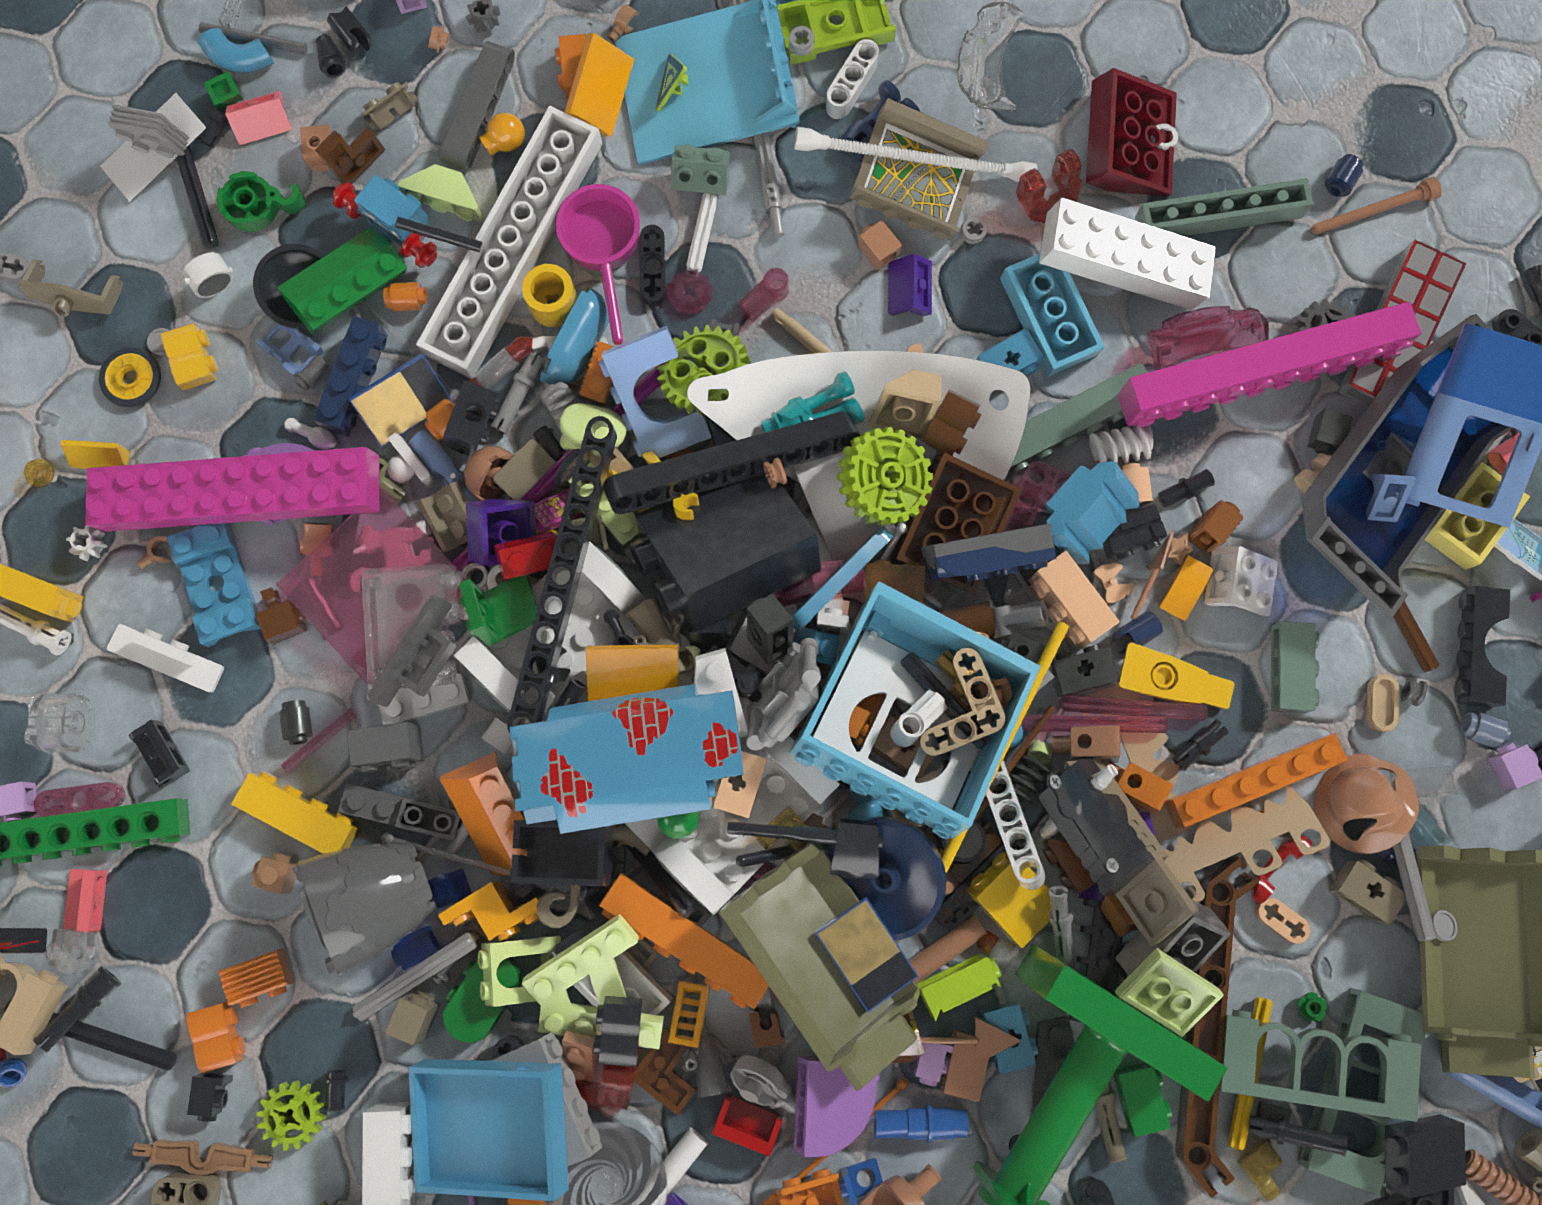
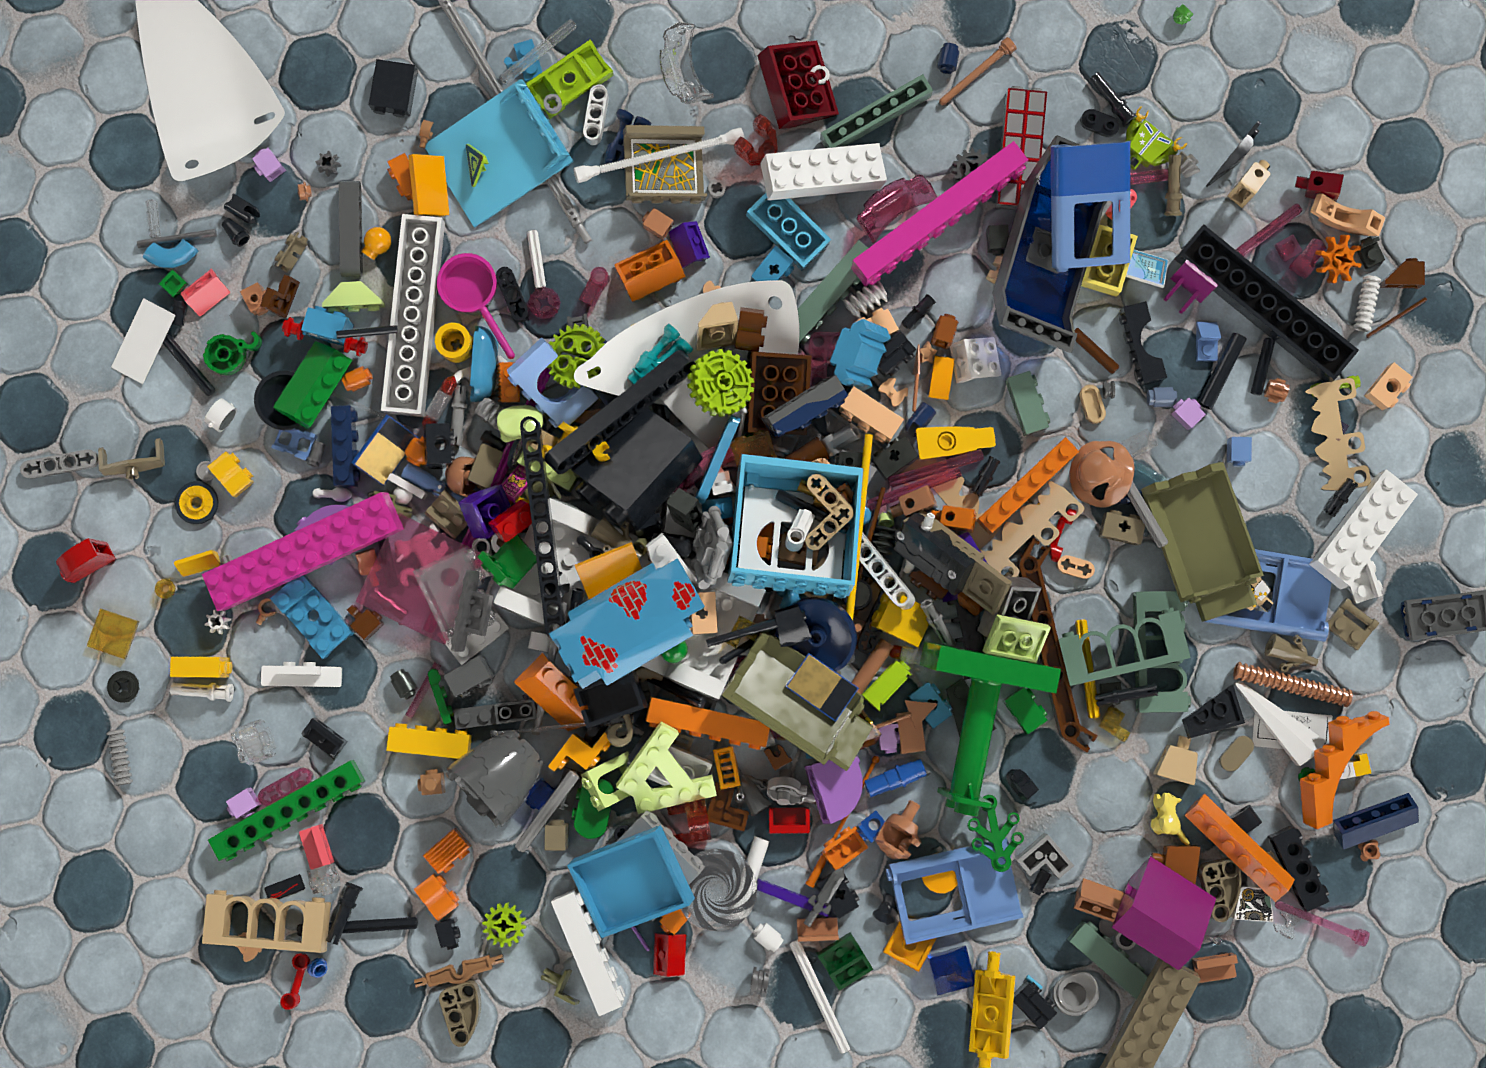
camera: 20 degrees left, 5 degrees up
light grey brick [107,105,190,158] -> none
black pin [324,1070,349,1111] -> none
clear blue bracket [428,868,472,909] -> none
nougat plate [562,1030,597,1082] -> none
black brick [593,996,642,1067] -> none
sand green brick [671,145,731,195] -> none
nougat bush [763,458,787,488] -> none
tan piece [770,307,833,354] -> none
dark tan pin [1095,1081,1127,1163] -> none
green plate [1297,992,1327,1022] -> none
medium blue slope [1366,474,1416,522] -> none
black brick [1385,1114,1466,1198] -> none
light grey piece [1431,910,1458,941] -> none
none -> green hinge [427,668,454,724]
none -> orange slope [614,240,686,302]

